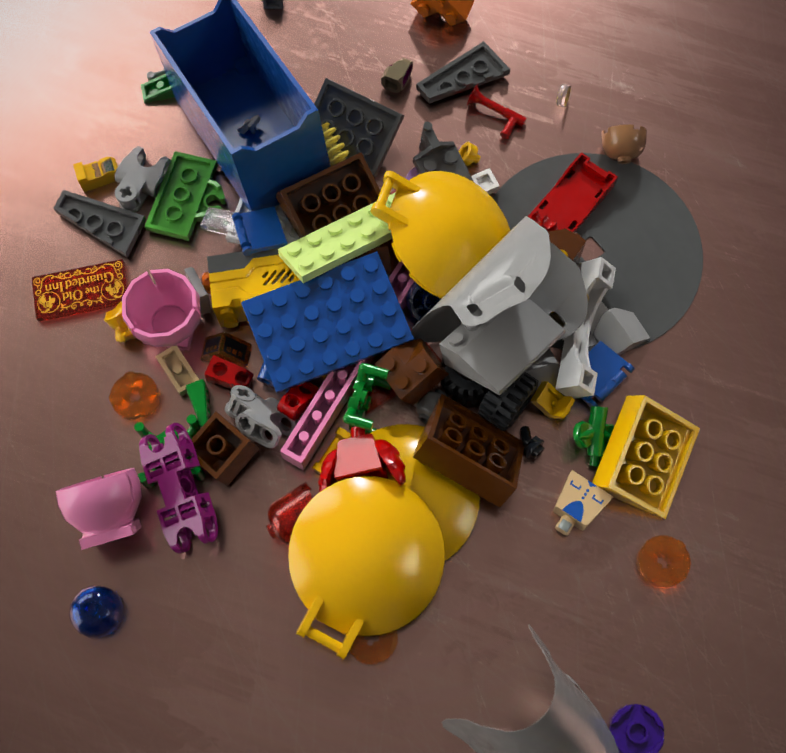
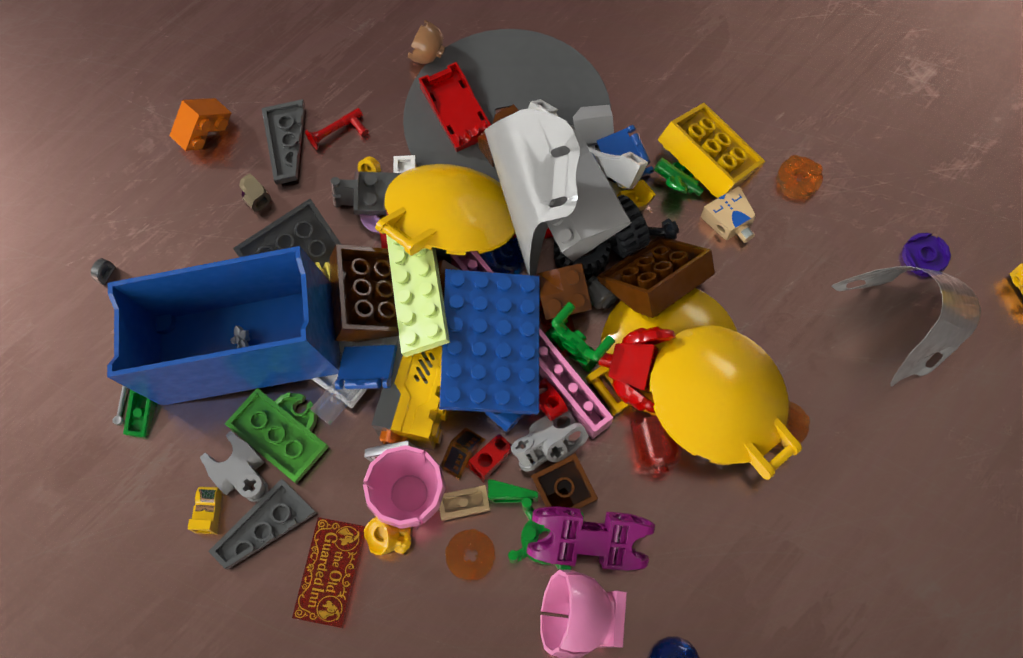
camera: 65 degrees left, 0 degrees up
clear tile [556,84,571,107] -> none

